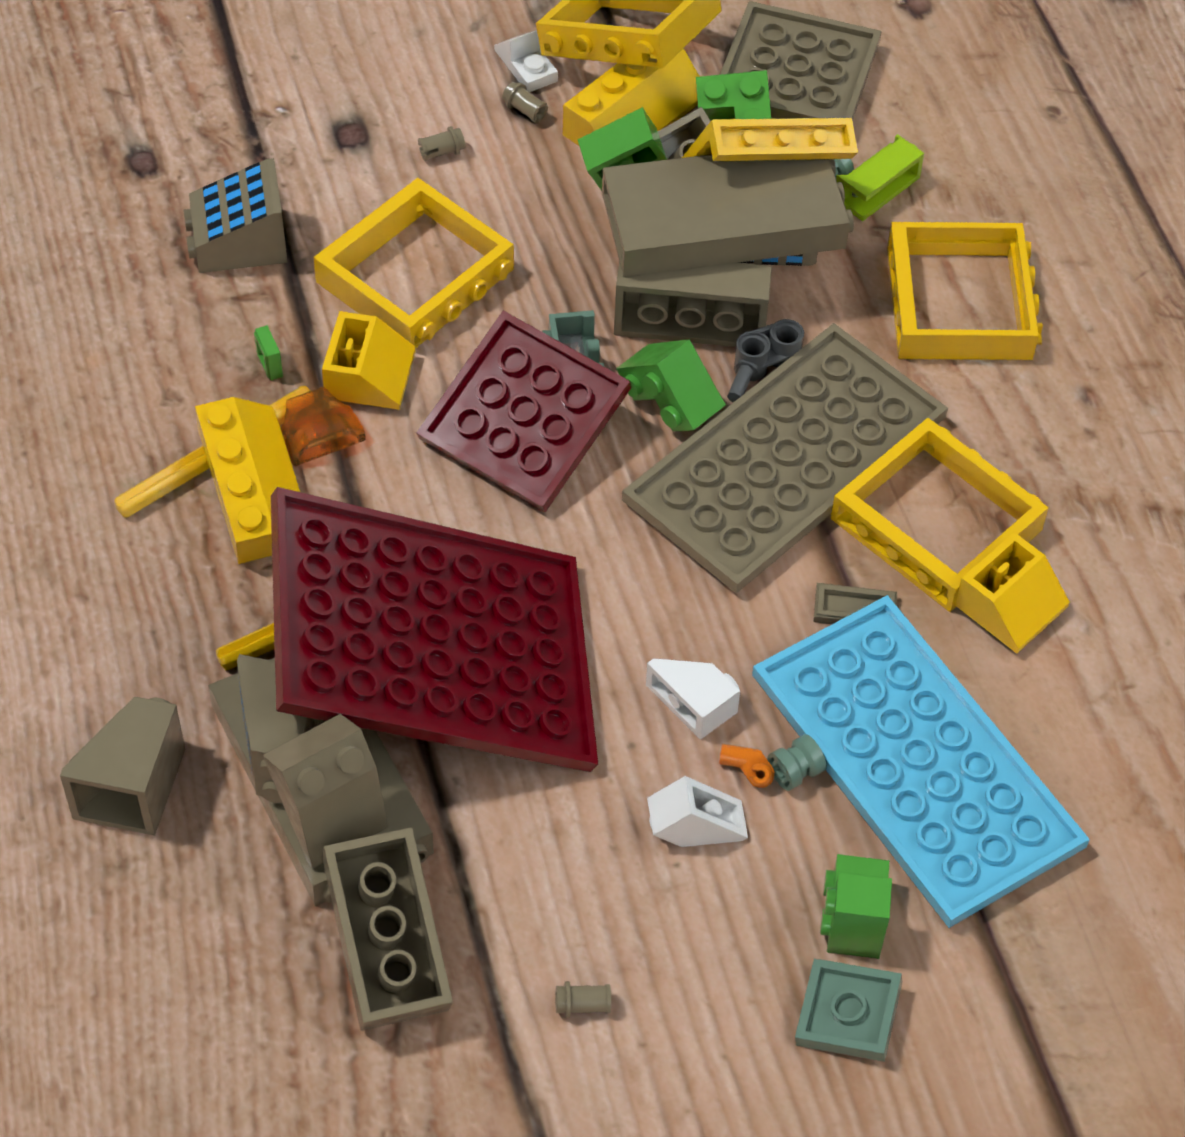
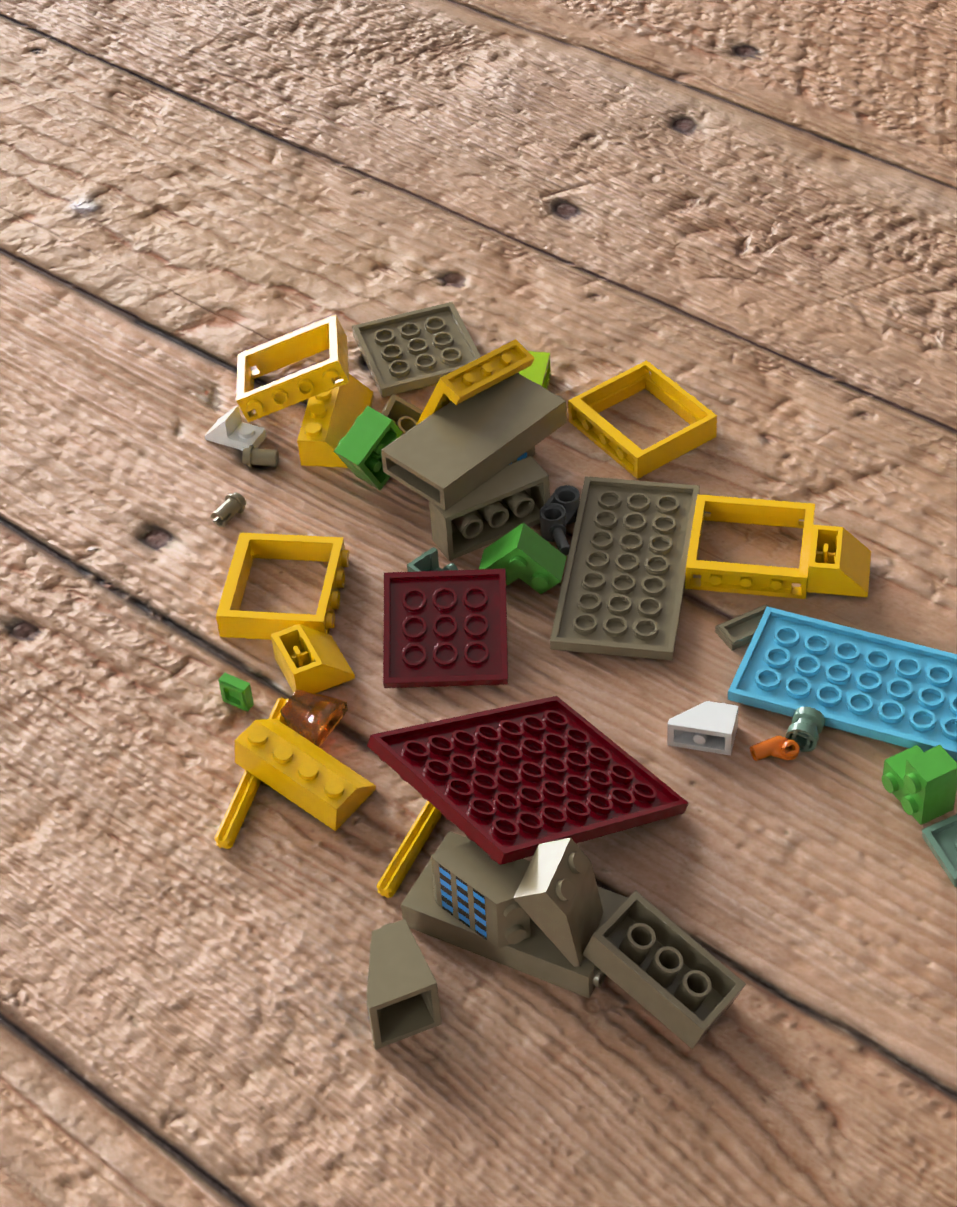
camera: 30 degrees left, 10 degrees down
dark tan slope [183,158,287,273] -> none
dark tan pin [555,981,611,1018] -> none
white slope [647,776,748,847] -> none
bright green brick [696,70,771,121] -> none

